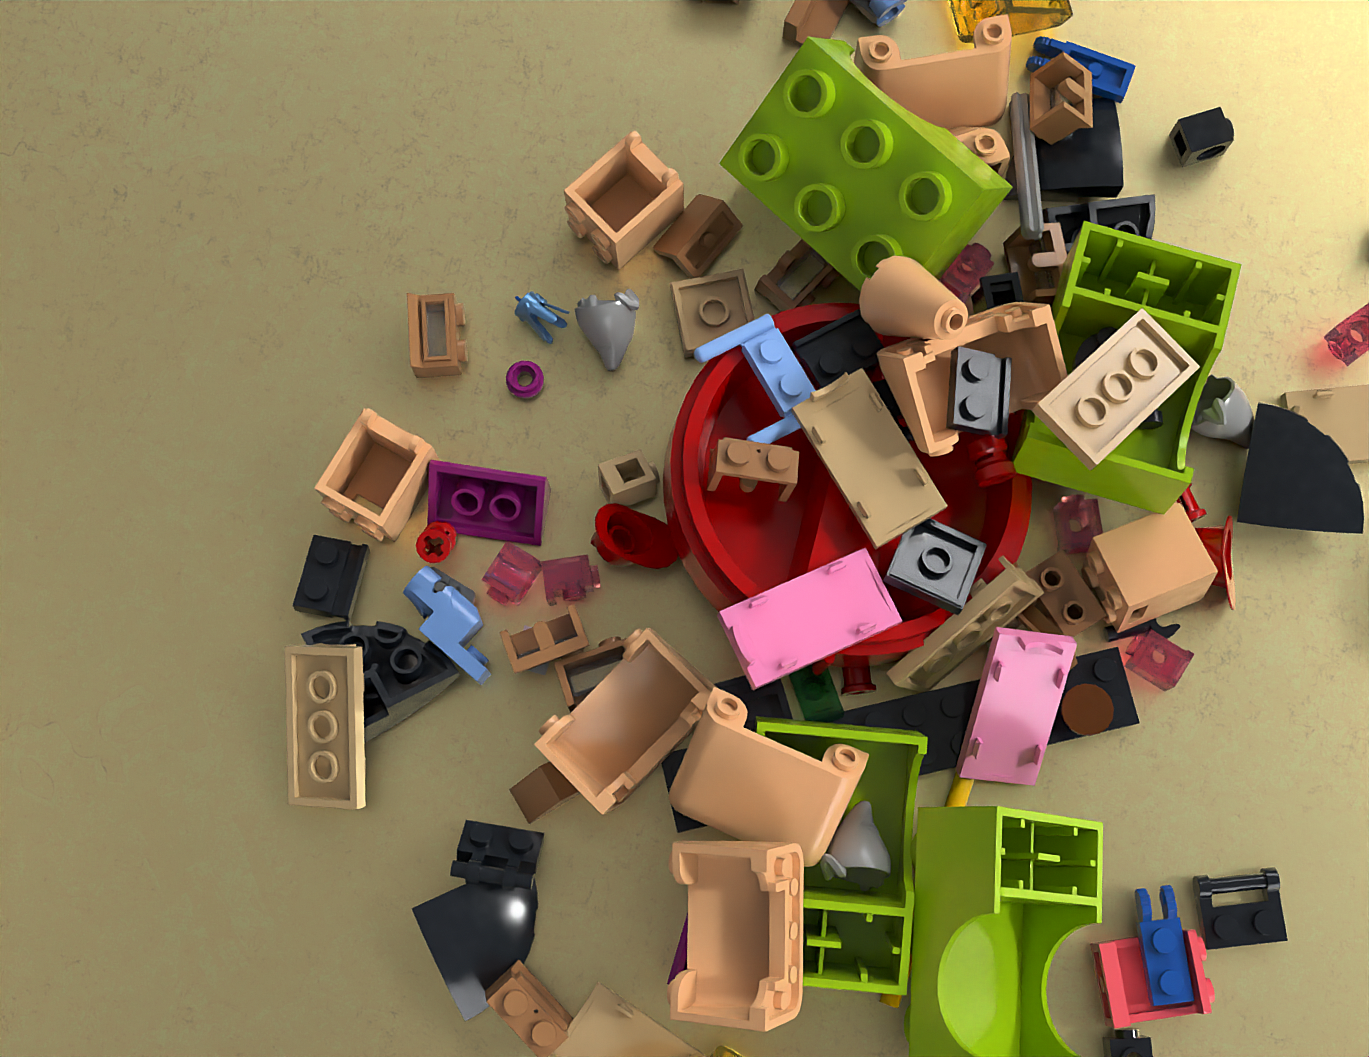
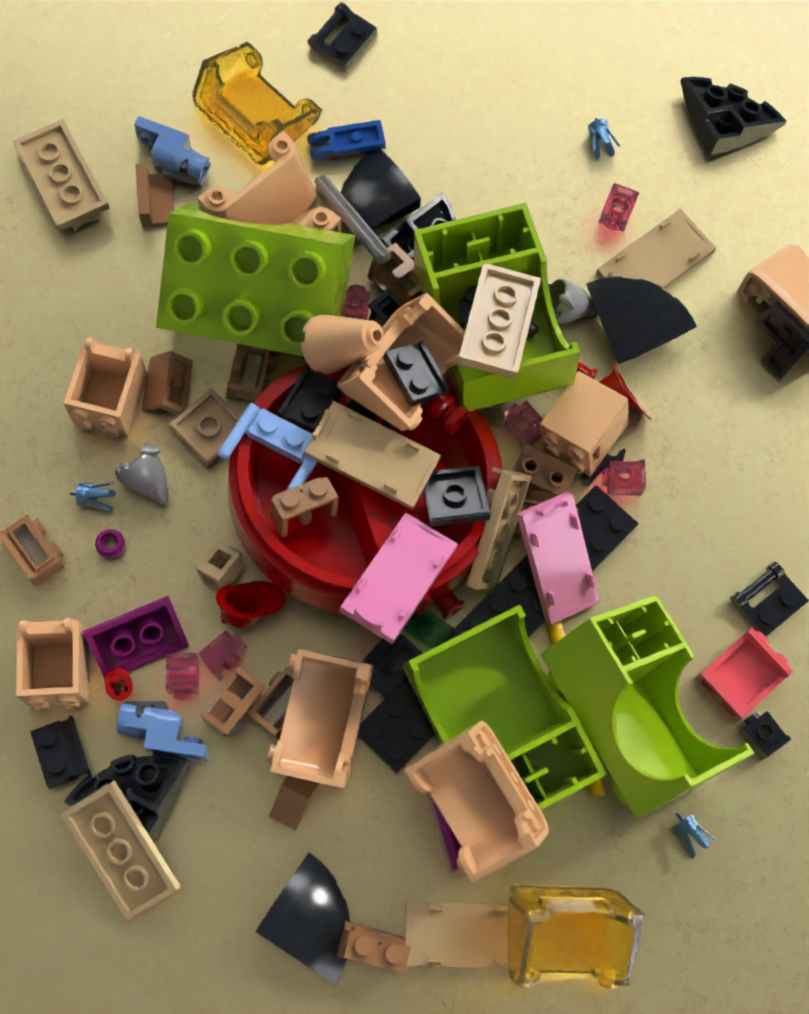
camera: 40 degrees left, 5 degrees down
black plate [450,820,544,891] -> none
light nougat windscreen [669,687,869,867] -> none
light grey hat [820,801,891,891] -> none
medium nougat window [1029,51,1093,145] -> none
reddish brown piece [1061,683,1114,736] -> none
blue hinge [1135,885,1194,1006] -> none
black brick [1169,107,1234,167] -> none

